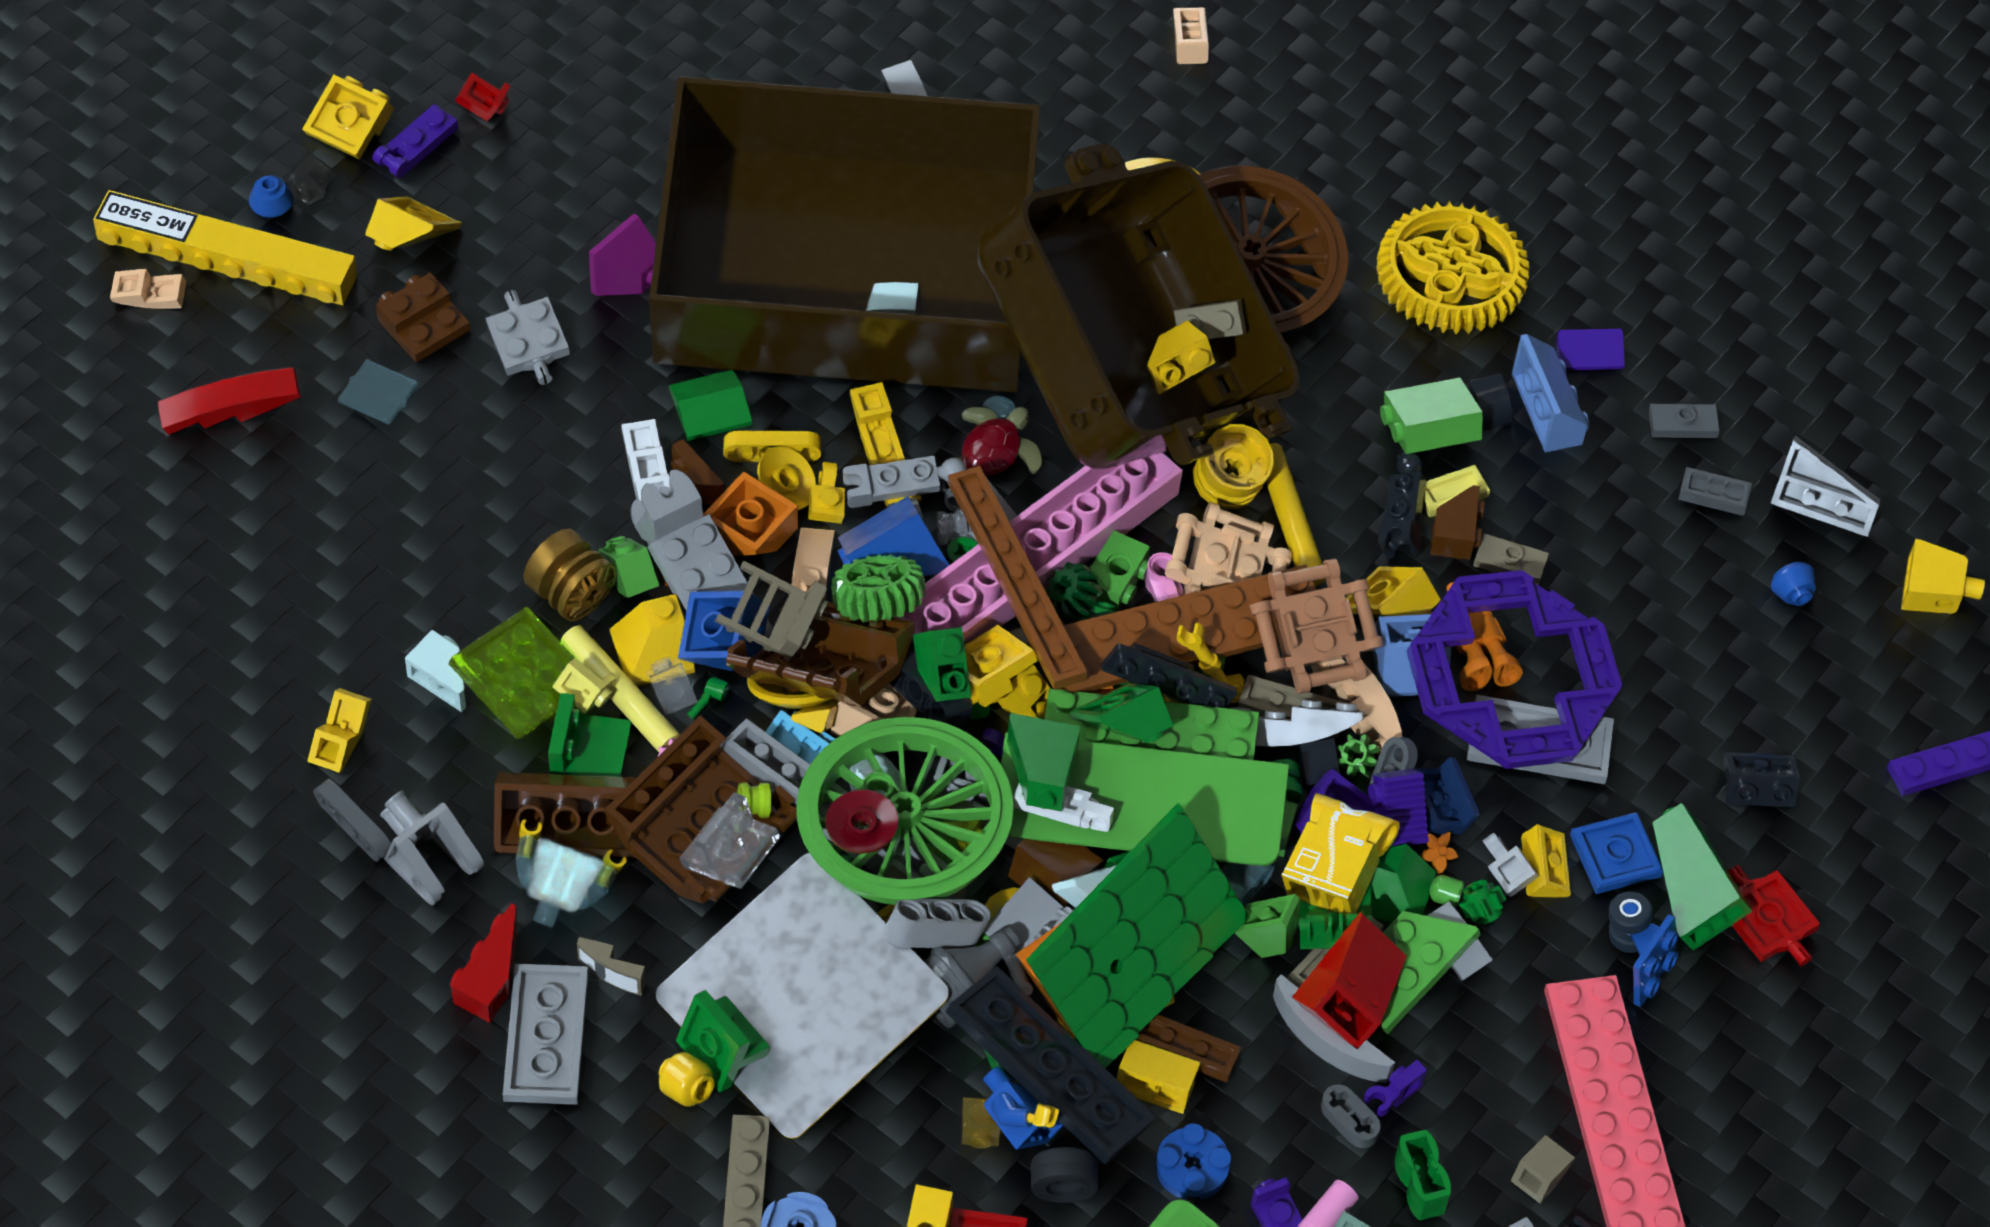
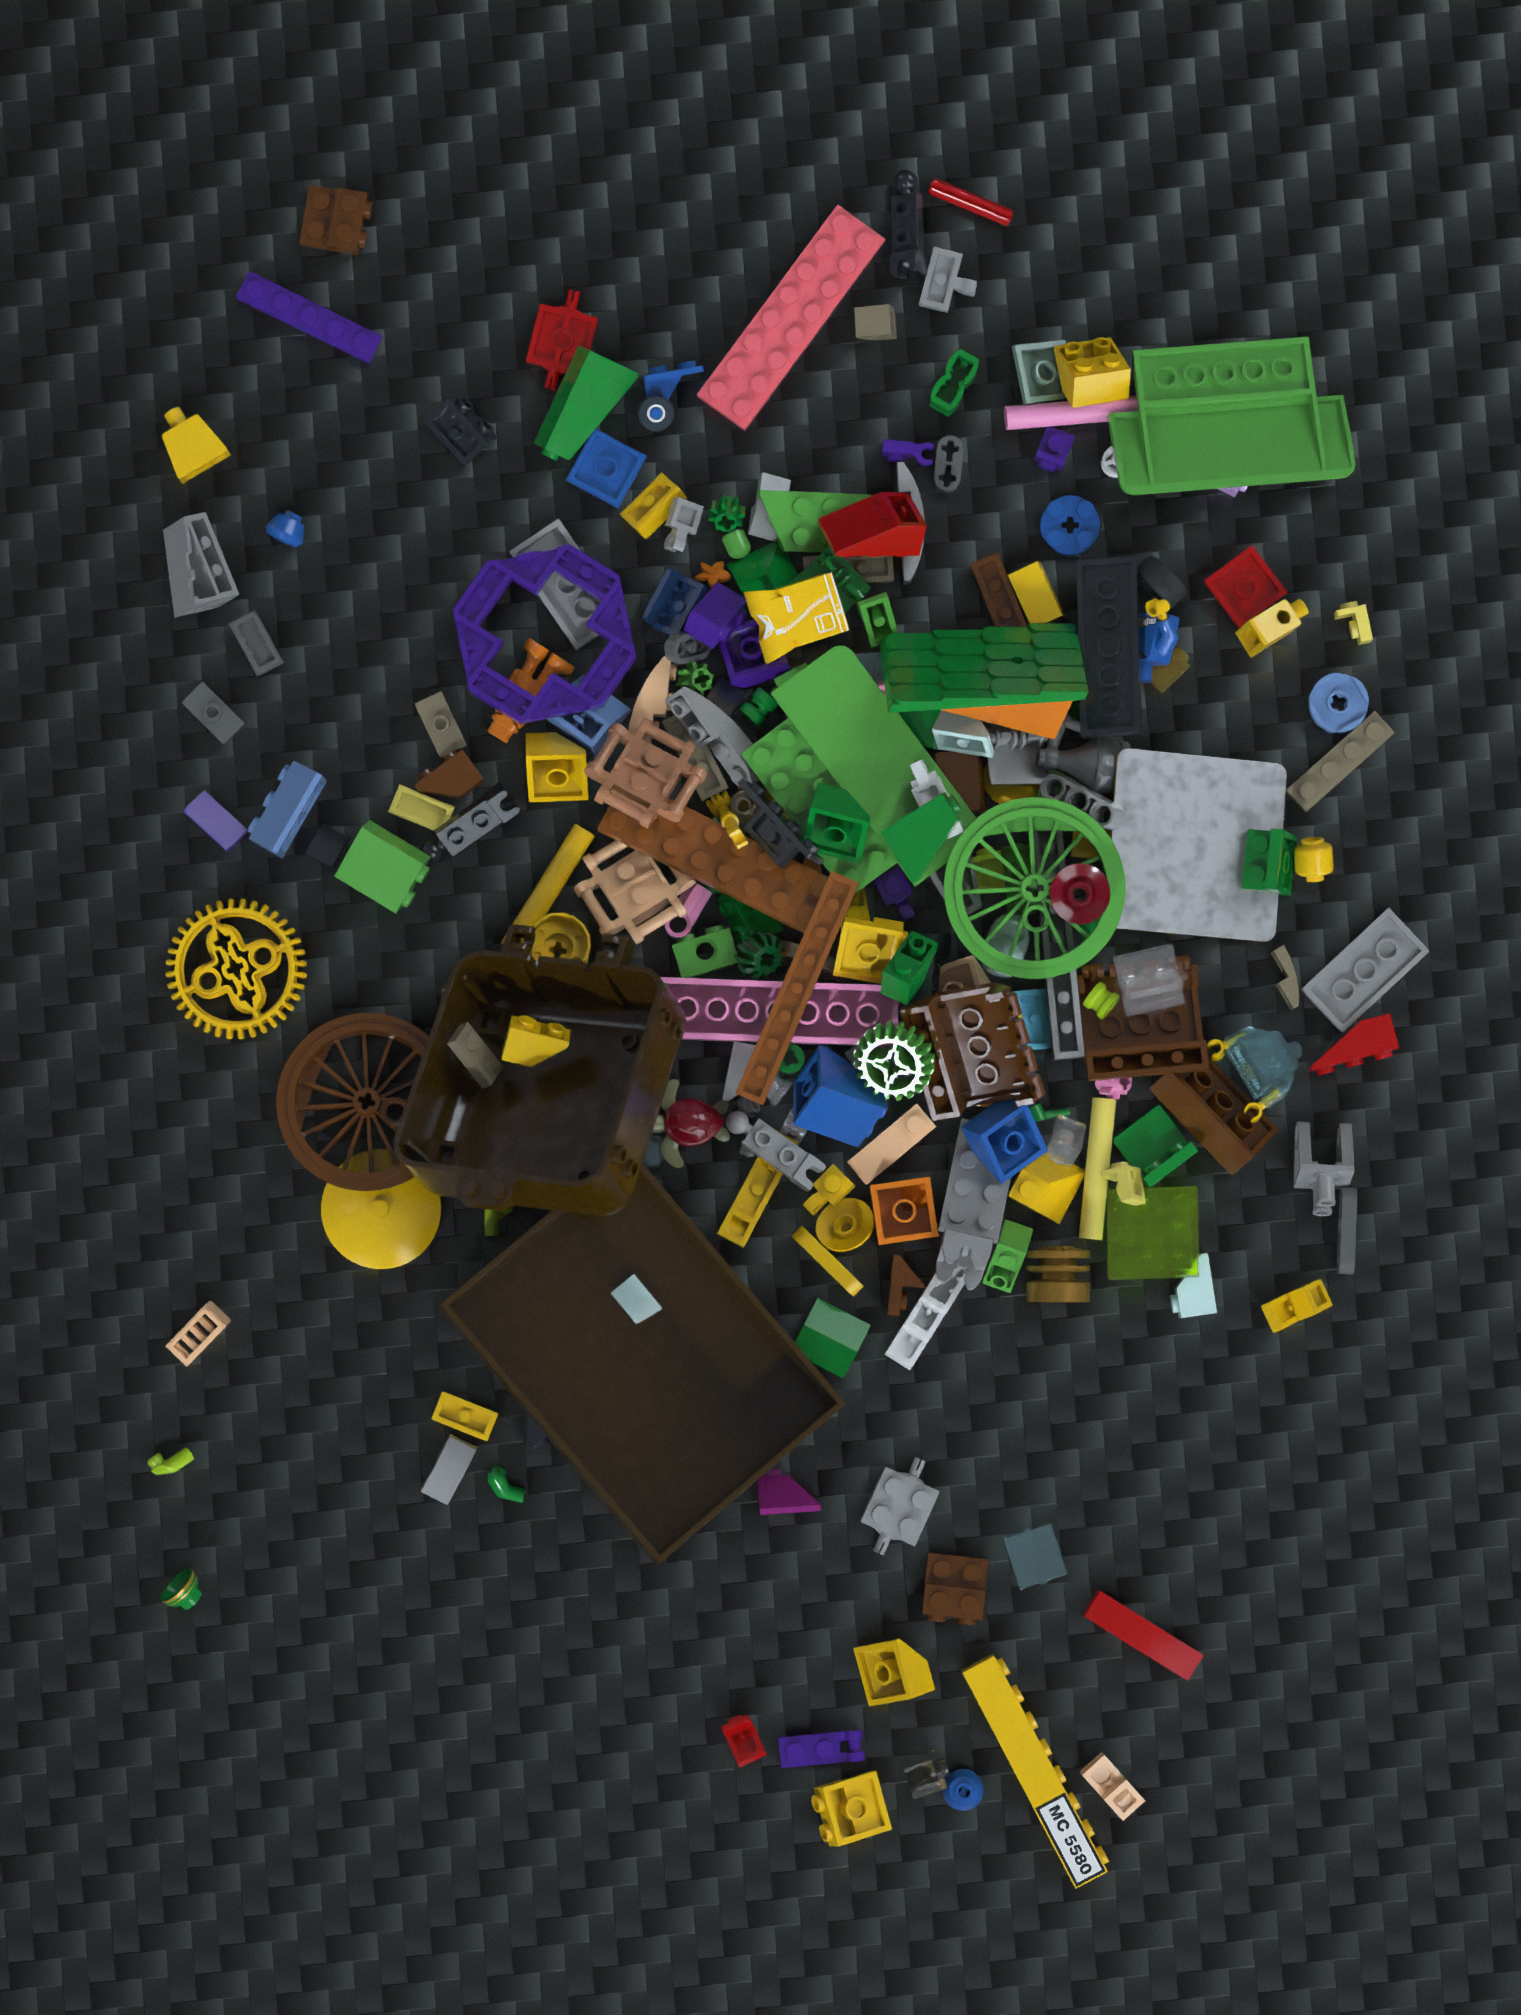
camera: 135 degrees left, 30 degrees up
dark tan plate [714,561,828,661] -> none

